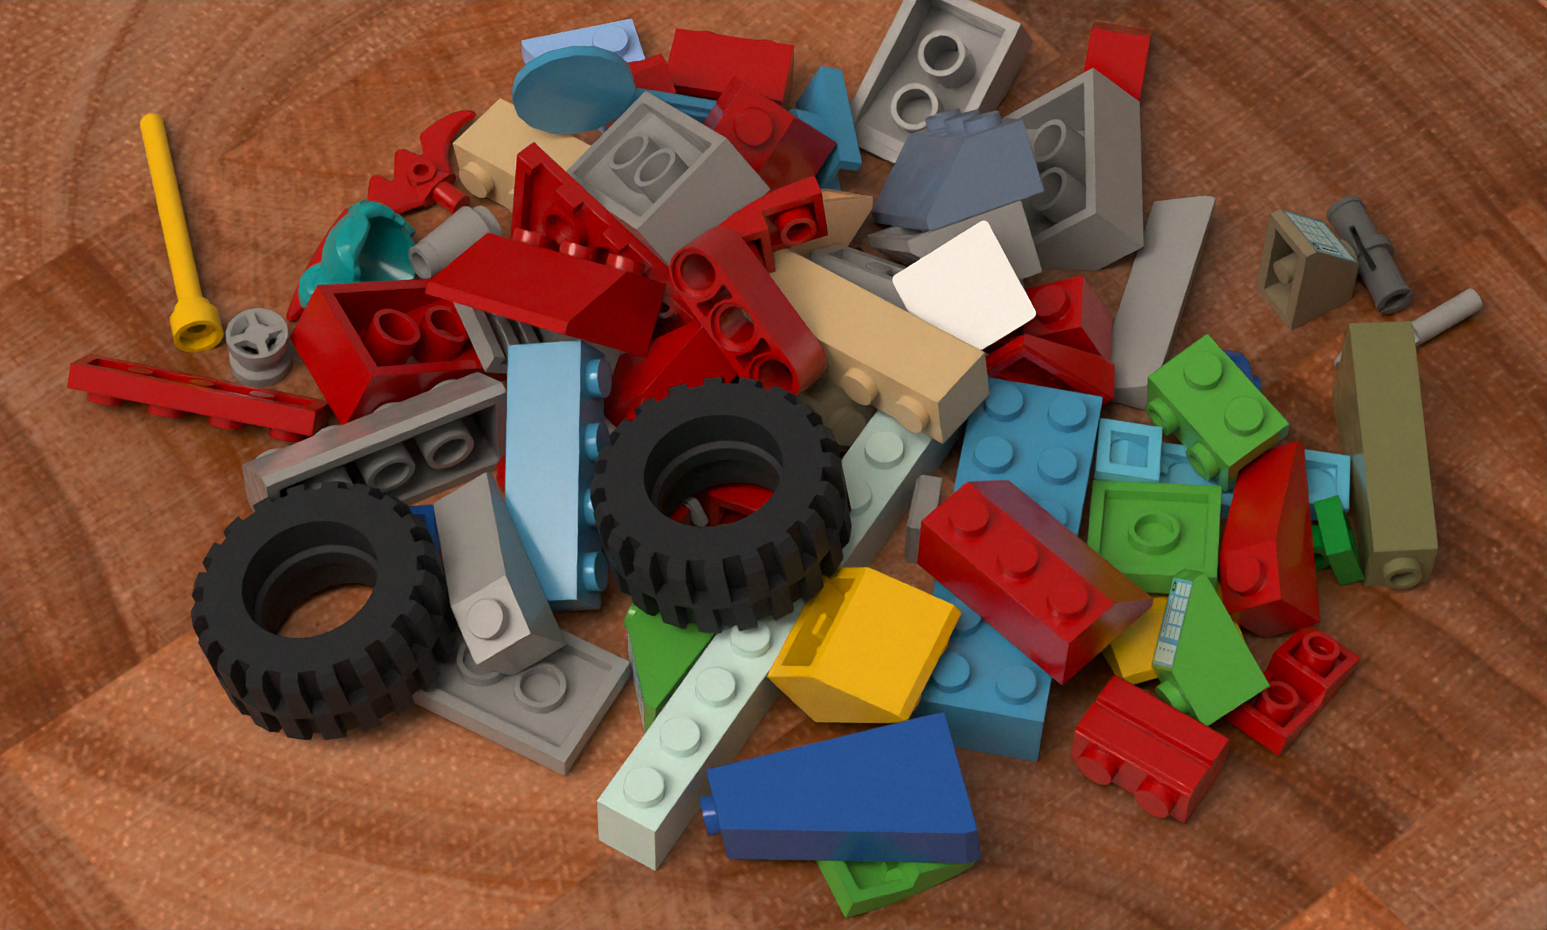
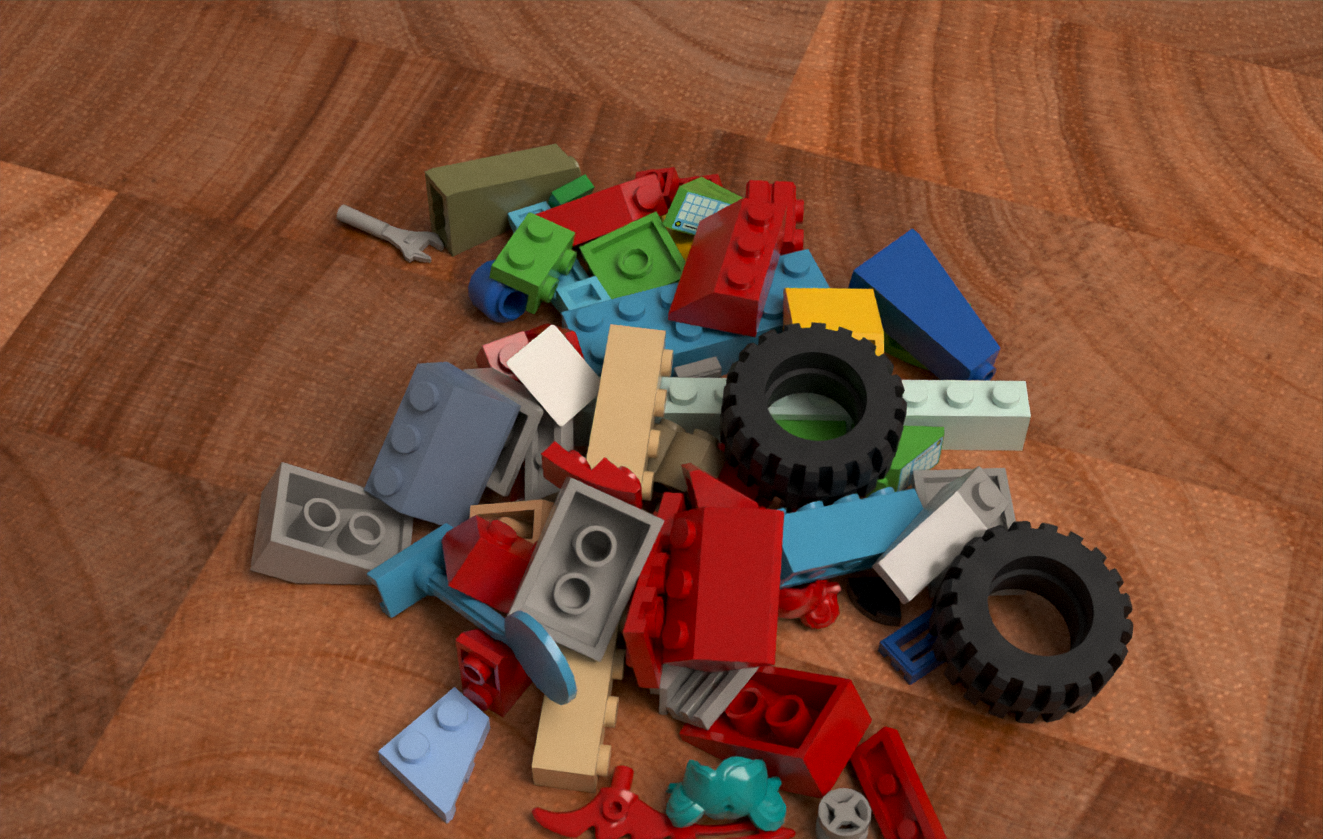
camera: 120 degrees left, 5 degrees down
light grey slope [242,372,507,512] -> none
light grey cone [408,205,503,279] -> none
red brick [667,28,794,110] -> none
red beam [669,226,826,398] -> none
light grey slope [1004,68,1144,271] -> none
red slope [1084,21,1153,102] -> none
light grey slope [1111,196,1216,410] -> none
dark tan slope [1256,209,1359,331] -> none
dark grey pin [1326,196,1414,314] -> none

